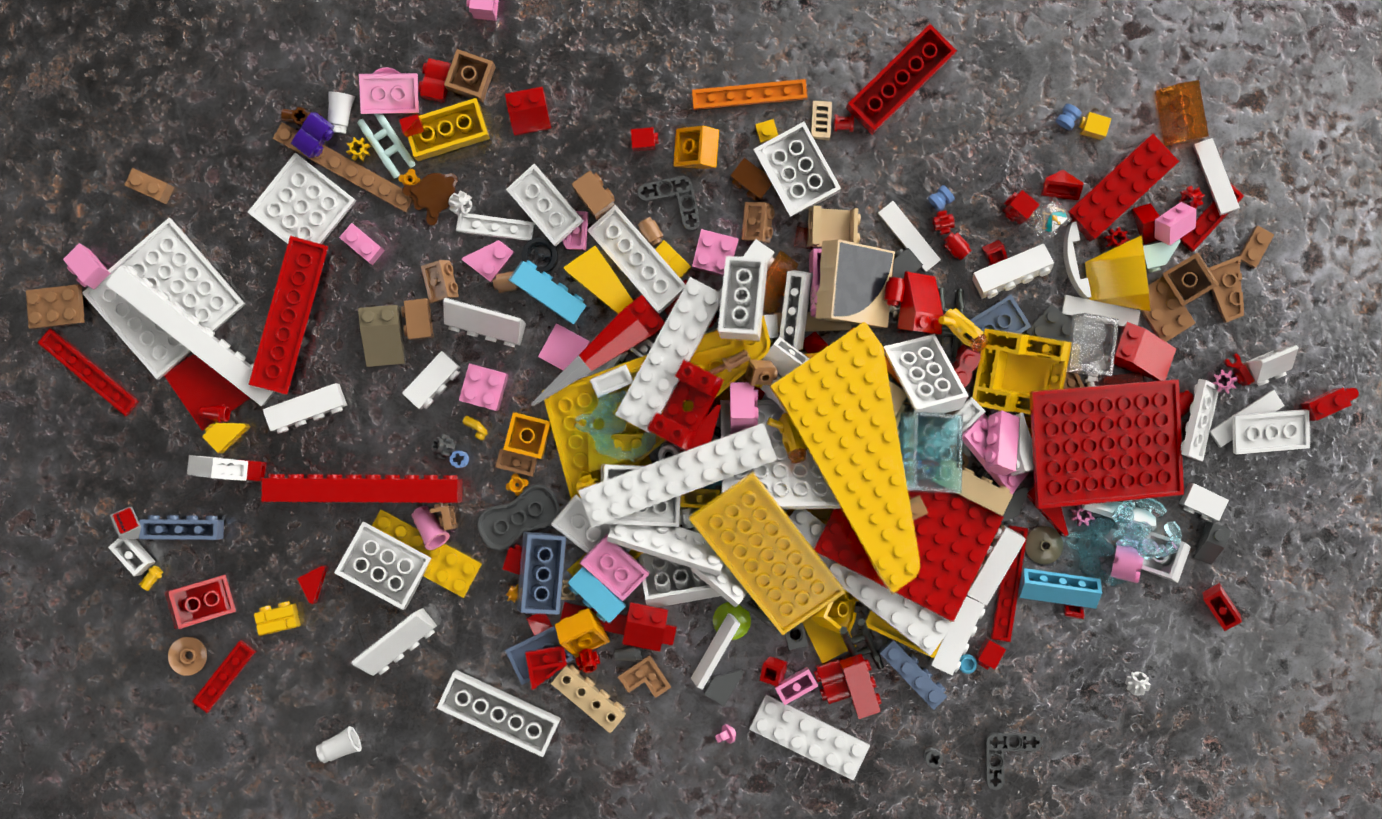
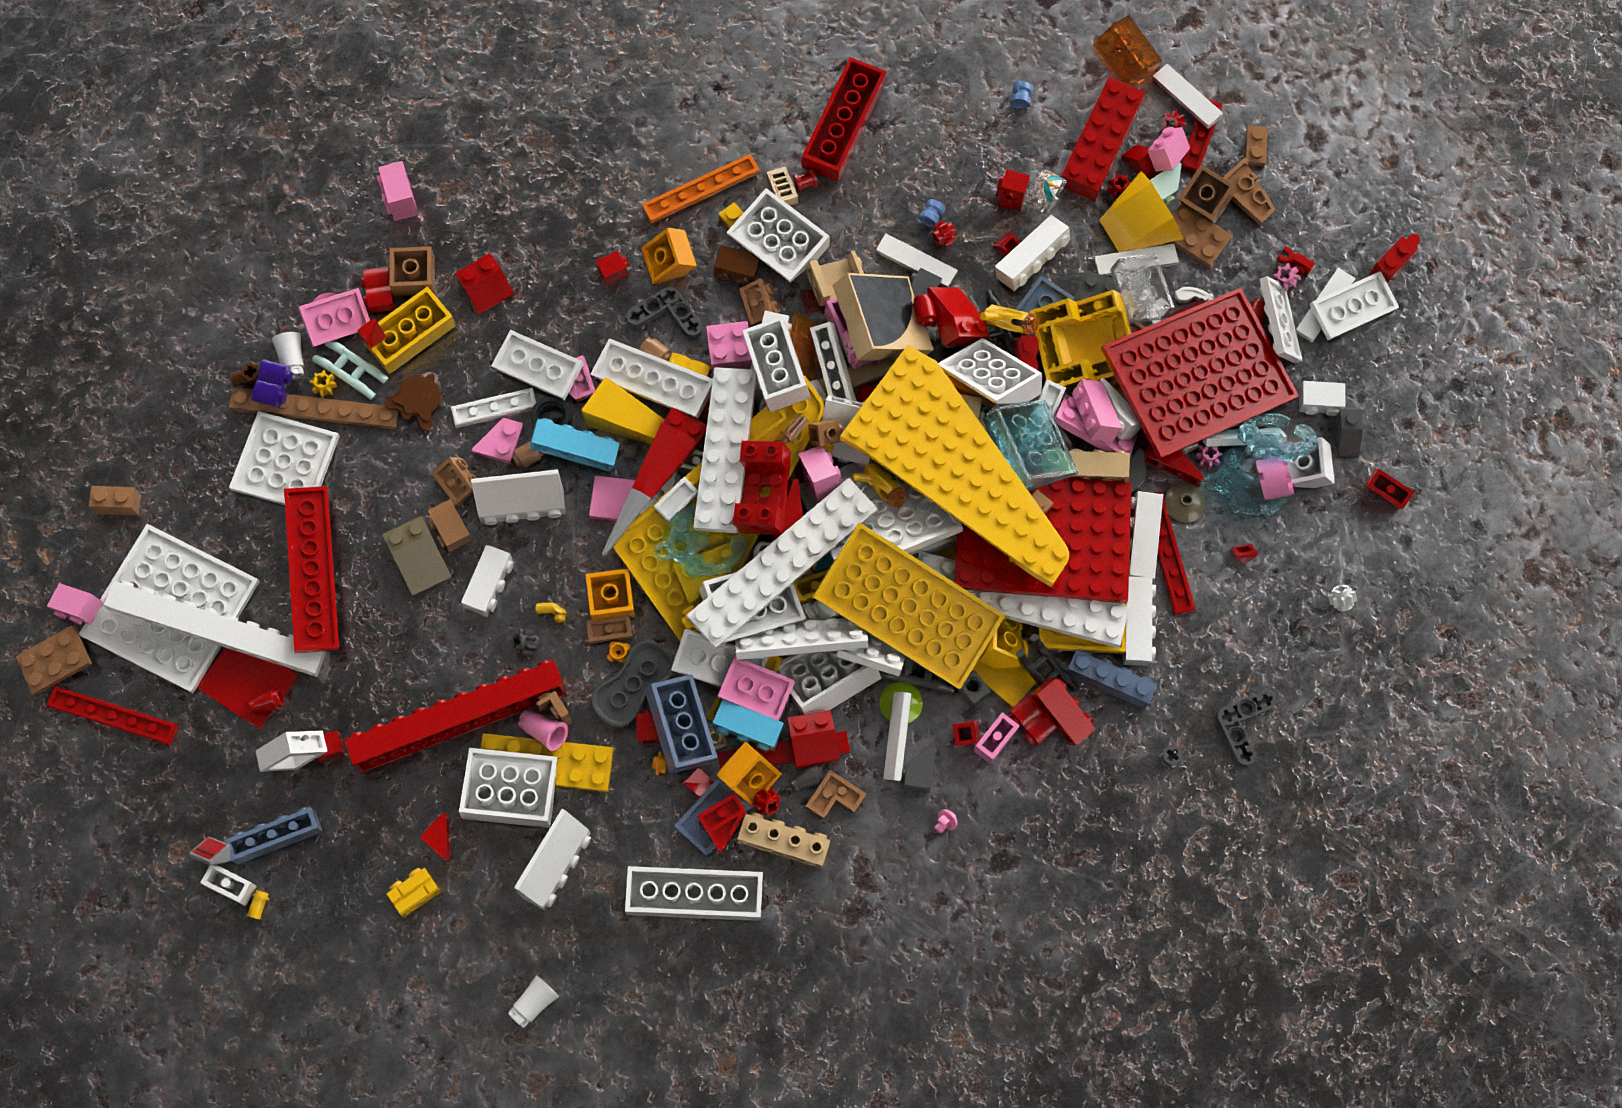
camera: 20 degrees left, 15 degrees down
red slope [164,575,236,629] -> none
medium nougat dish [168,637,207,676] -> none
red tile [192,640,257,713] -> none
yellow slope [202,423,251,453] -> none
white brick [263,383,347,434] -> none
bright pink brick [339,223,385,265] -> none
light orange plate [399,169,421,186] -> none
white gear [448,191,472,216] -> none
medium blue bush [450,451,469,468] -> none
bright pink brick [459,363,509,412] -> none
medium nougat brick [572,170,615,221] -> none
white plate [749,694,870,780] -> none
red brick [943,232,972,261] -> none
medium azure plate [959,654,977,674] -> none
red brick [975,638,1006,670] -> none
medium azure brick [1019,568,1102,609] -> none
red slope [1041,170,1084,200] -> none
white slope [1063,222,1092,299] -> none
yellow brick [1079,112,1111,140] -> none
slope [1109,322,1176,381] -> none
white slope [1242,345,1299,386] -> none

